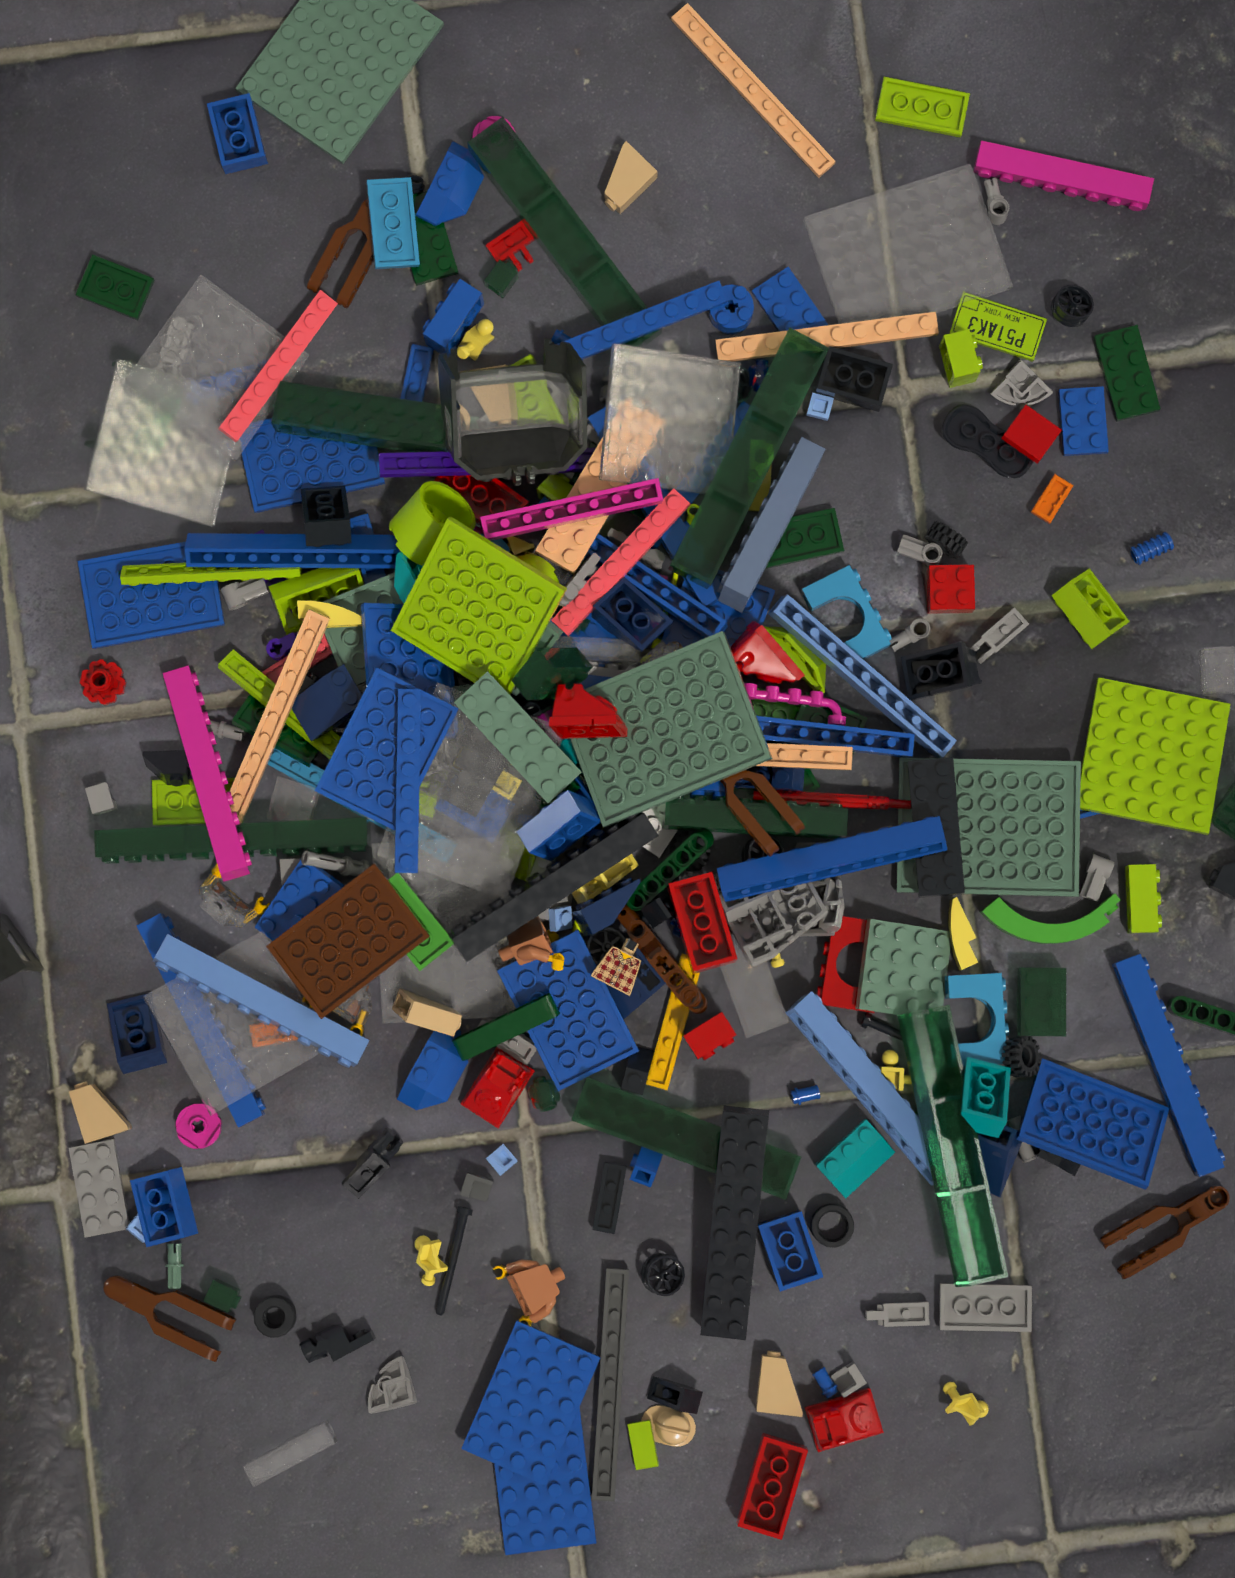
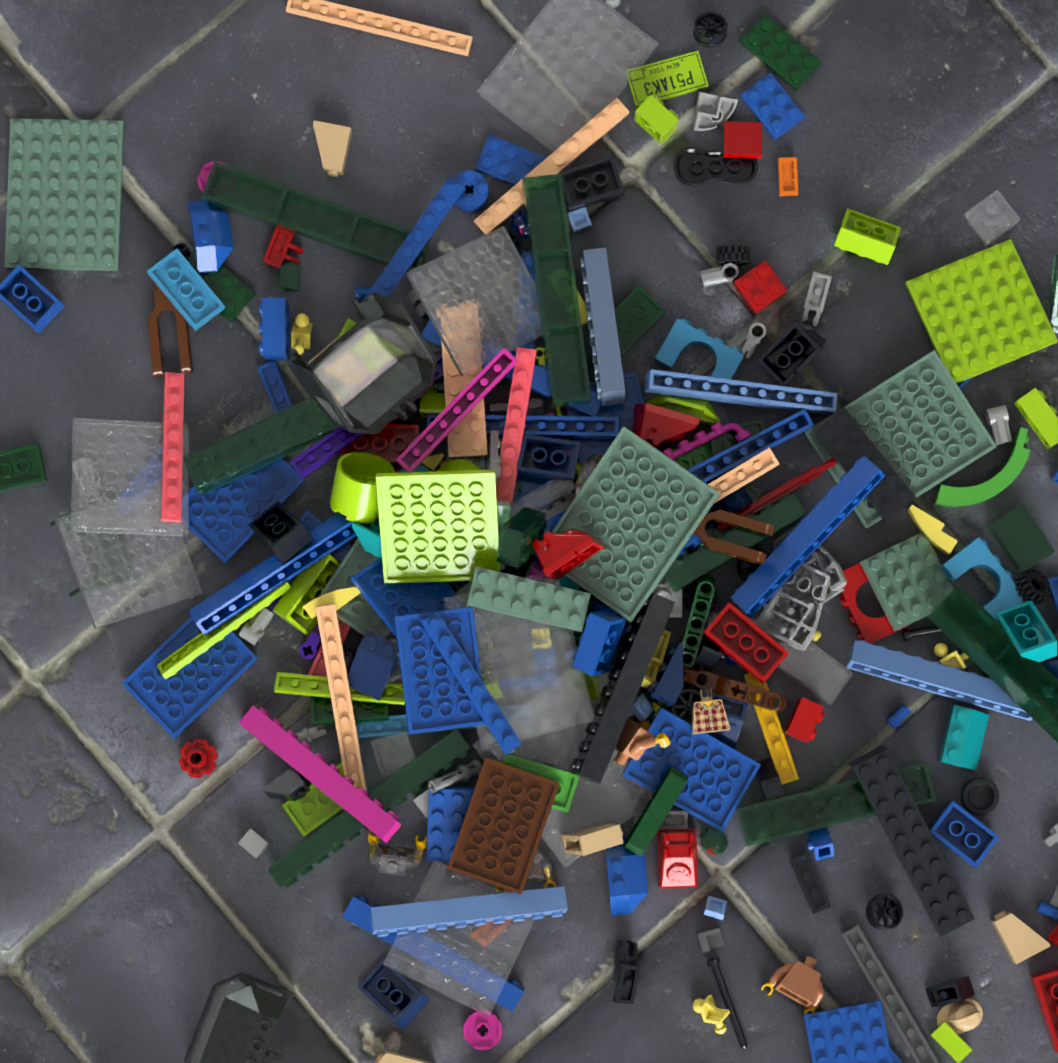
camera: 30 degrees left, 0 degrees up
blue piece [1130,532,1174,565] -> none

